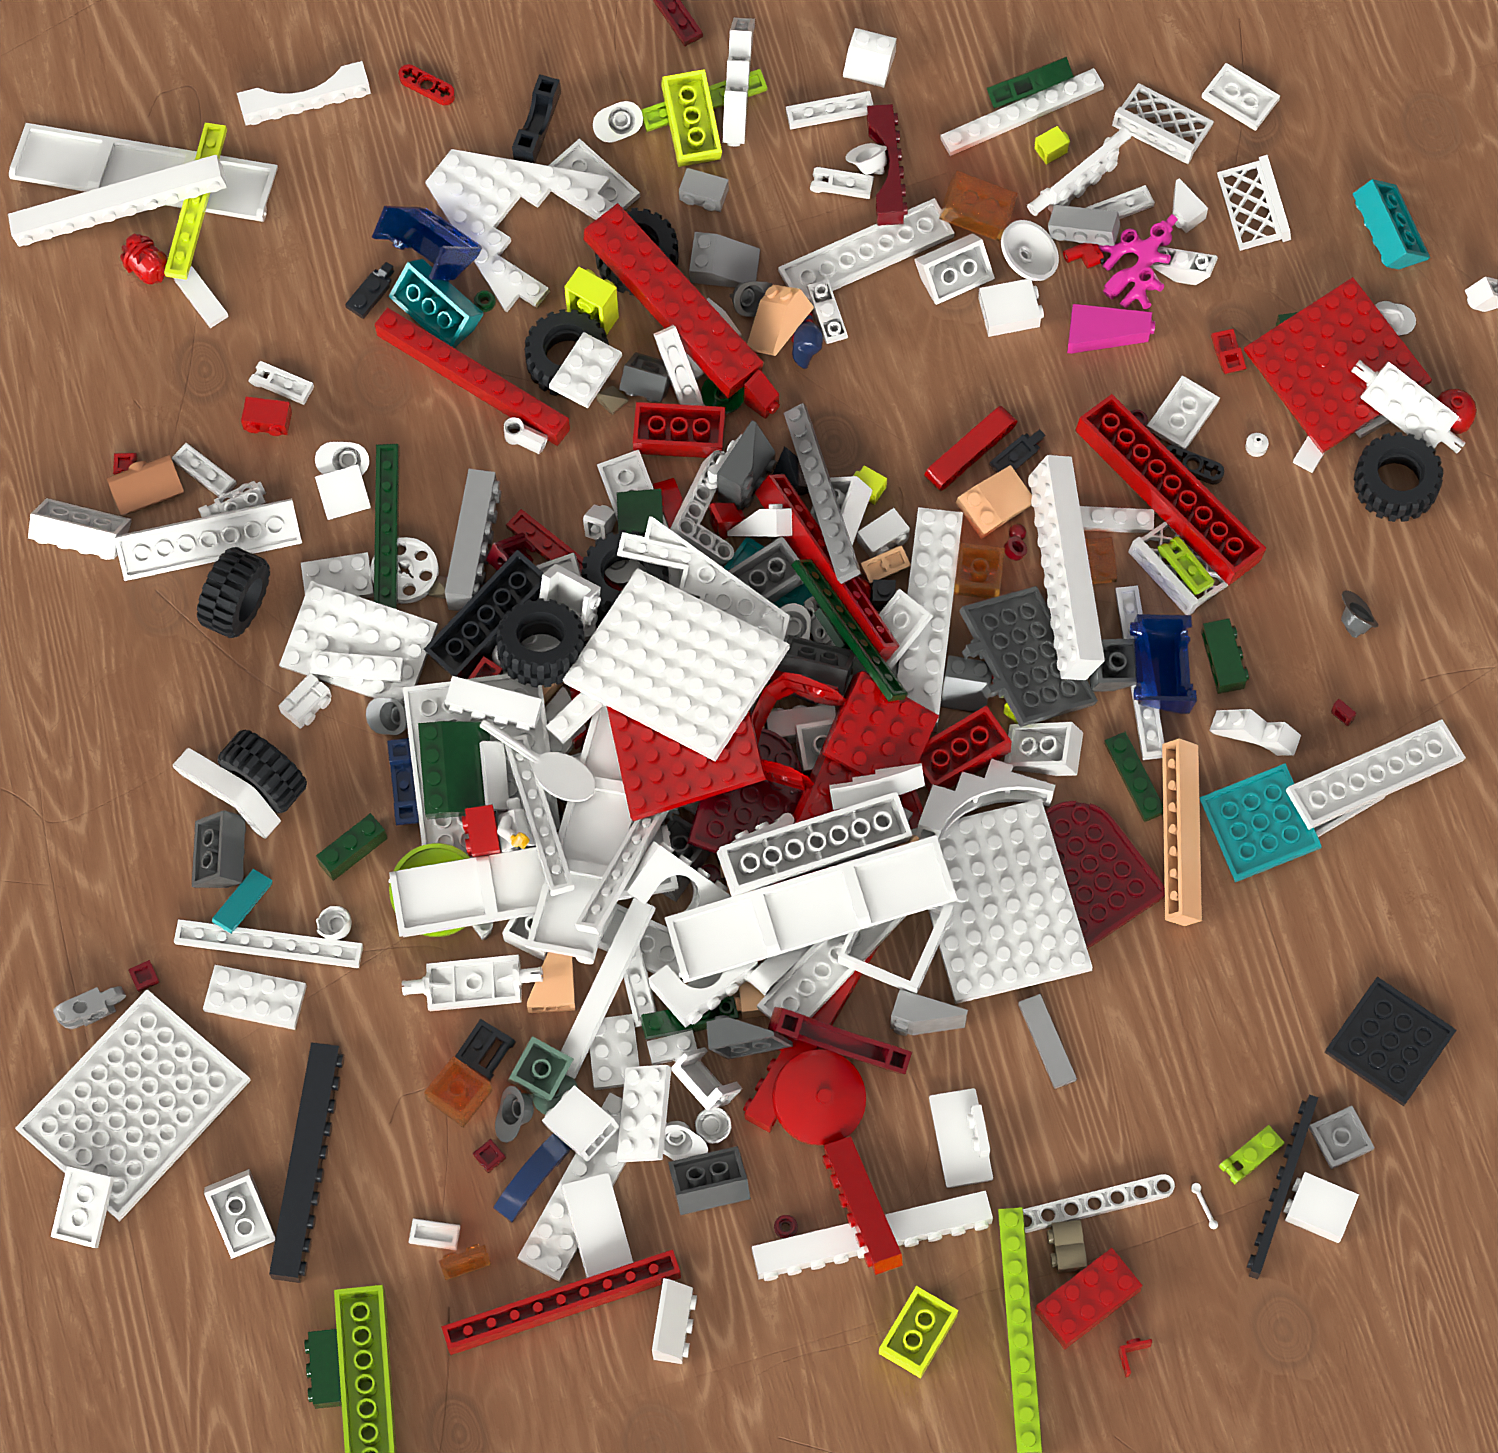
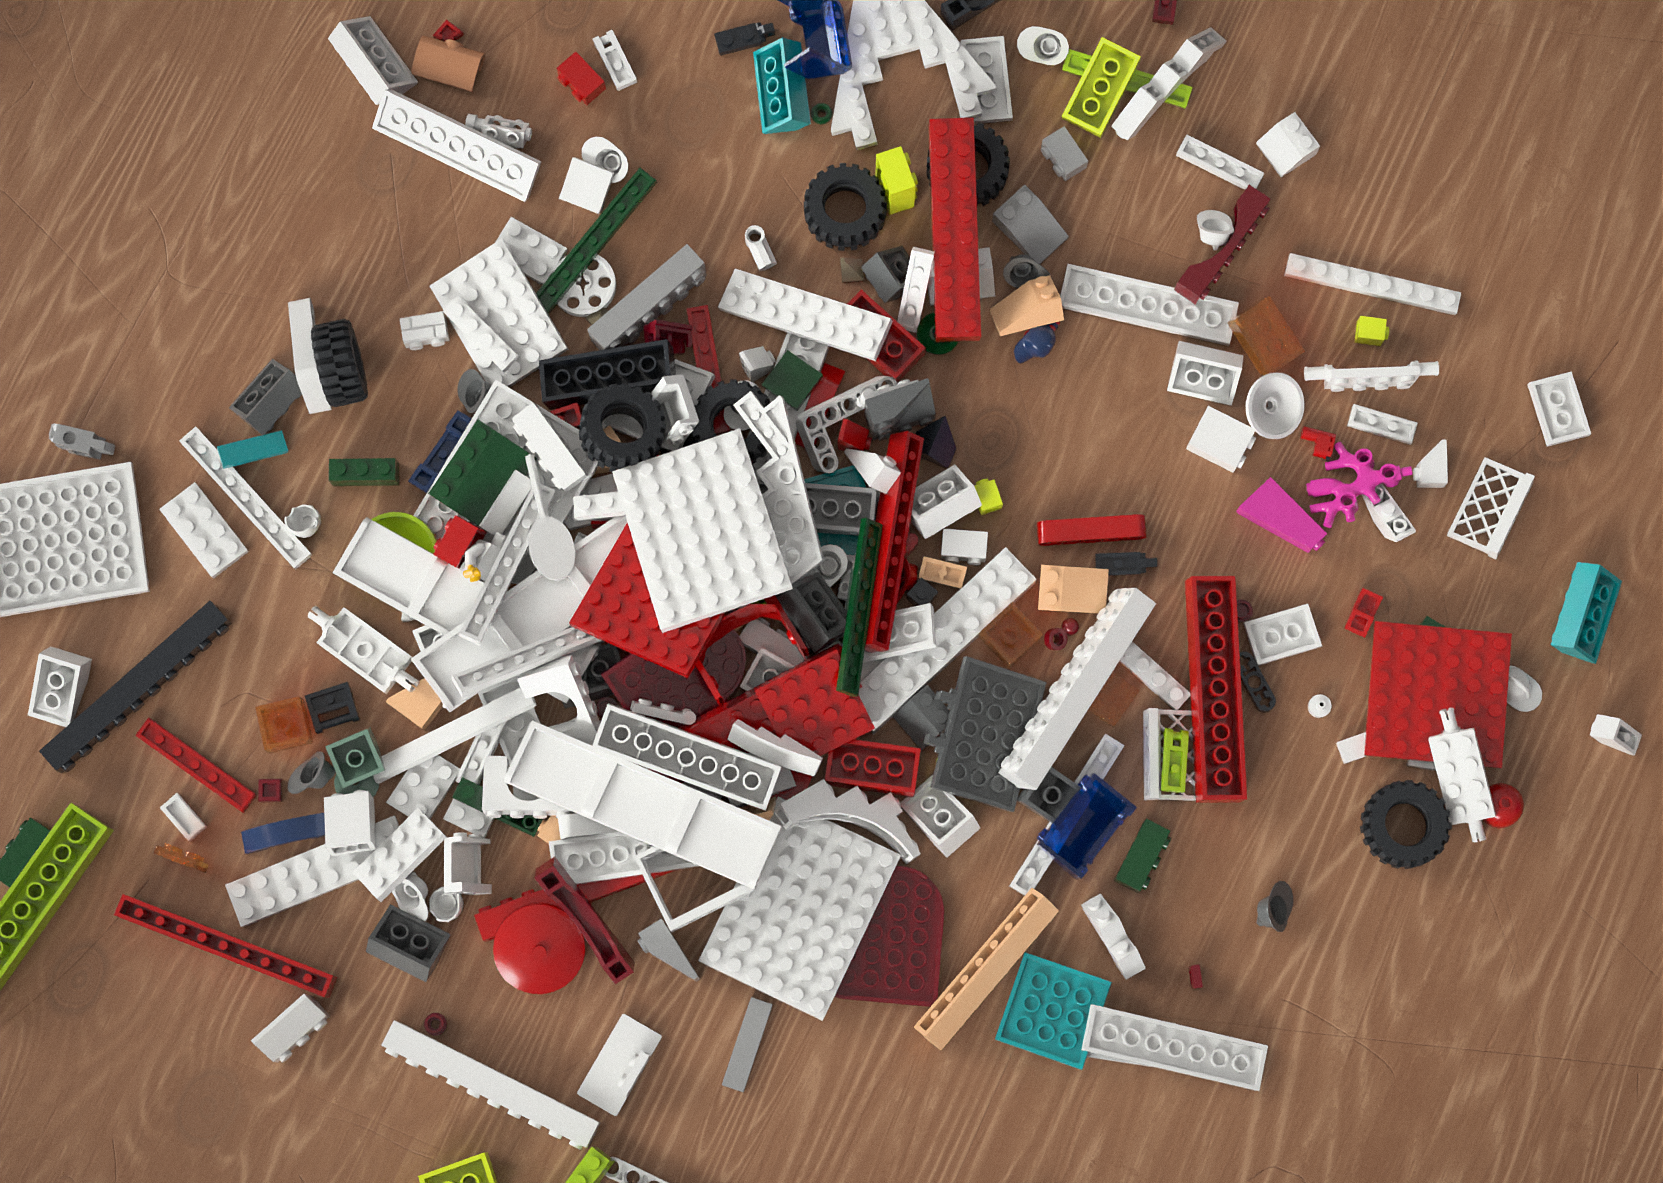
camera: 40 degrees right, 10 degrees up
dark red plate [128,960,160,992] -> none
white tile [171,443,237,497] -> none
black tyre [197,547,270,638] -> none
red brick [375,307,570,446] -> none
white plate [549,332,622,408] -> none
white tile [562,1172,633,1278] -> none
dark grey slope [707,1015,793,1059] -> none
red slope [744,369,780,419] -> none
light grey plate [784,403,861,584] -> none
white slope [807,279,848,344] -> none
white plate [810,167,874,199] -> none
red brick [822,1136,903,1275] -> none
dark green slope [986,57,1074,108] -> none
light grey brick [1048,205,1120,246] -> none
dark green plate [1104,732,1163,822] -> none
white fence [1112,83,1214,164] -> none
none -> red tile [135,717,257,813]
none -> white plate [718,269,893,361]

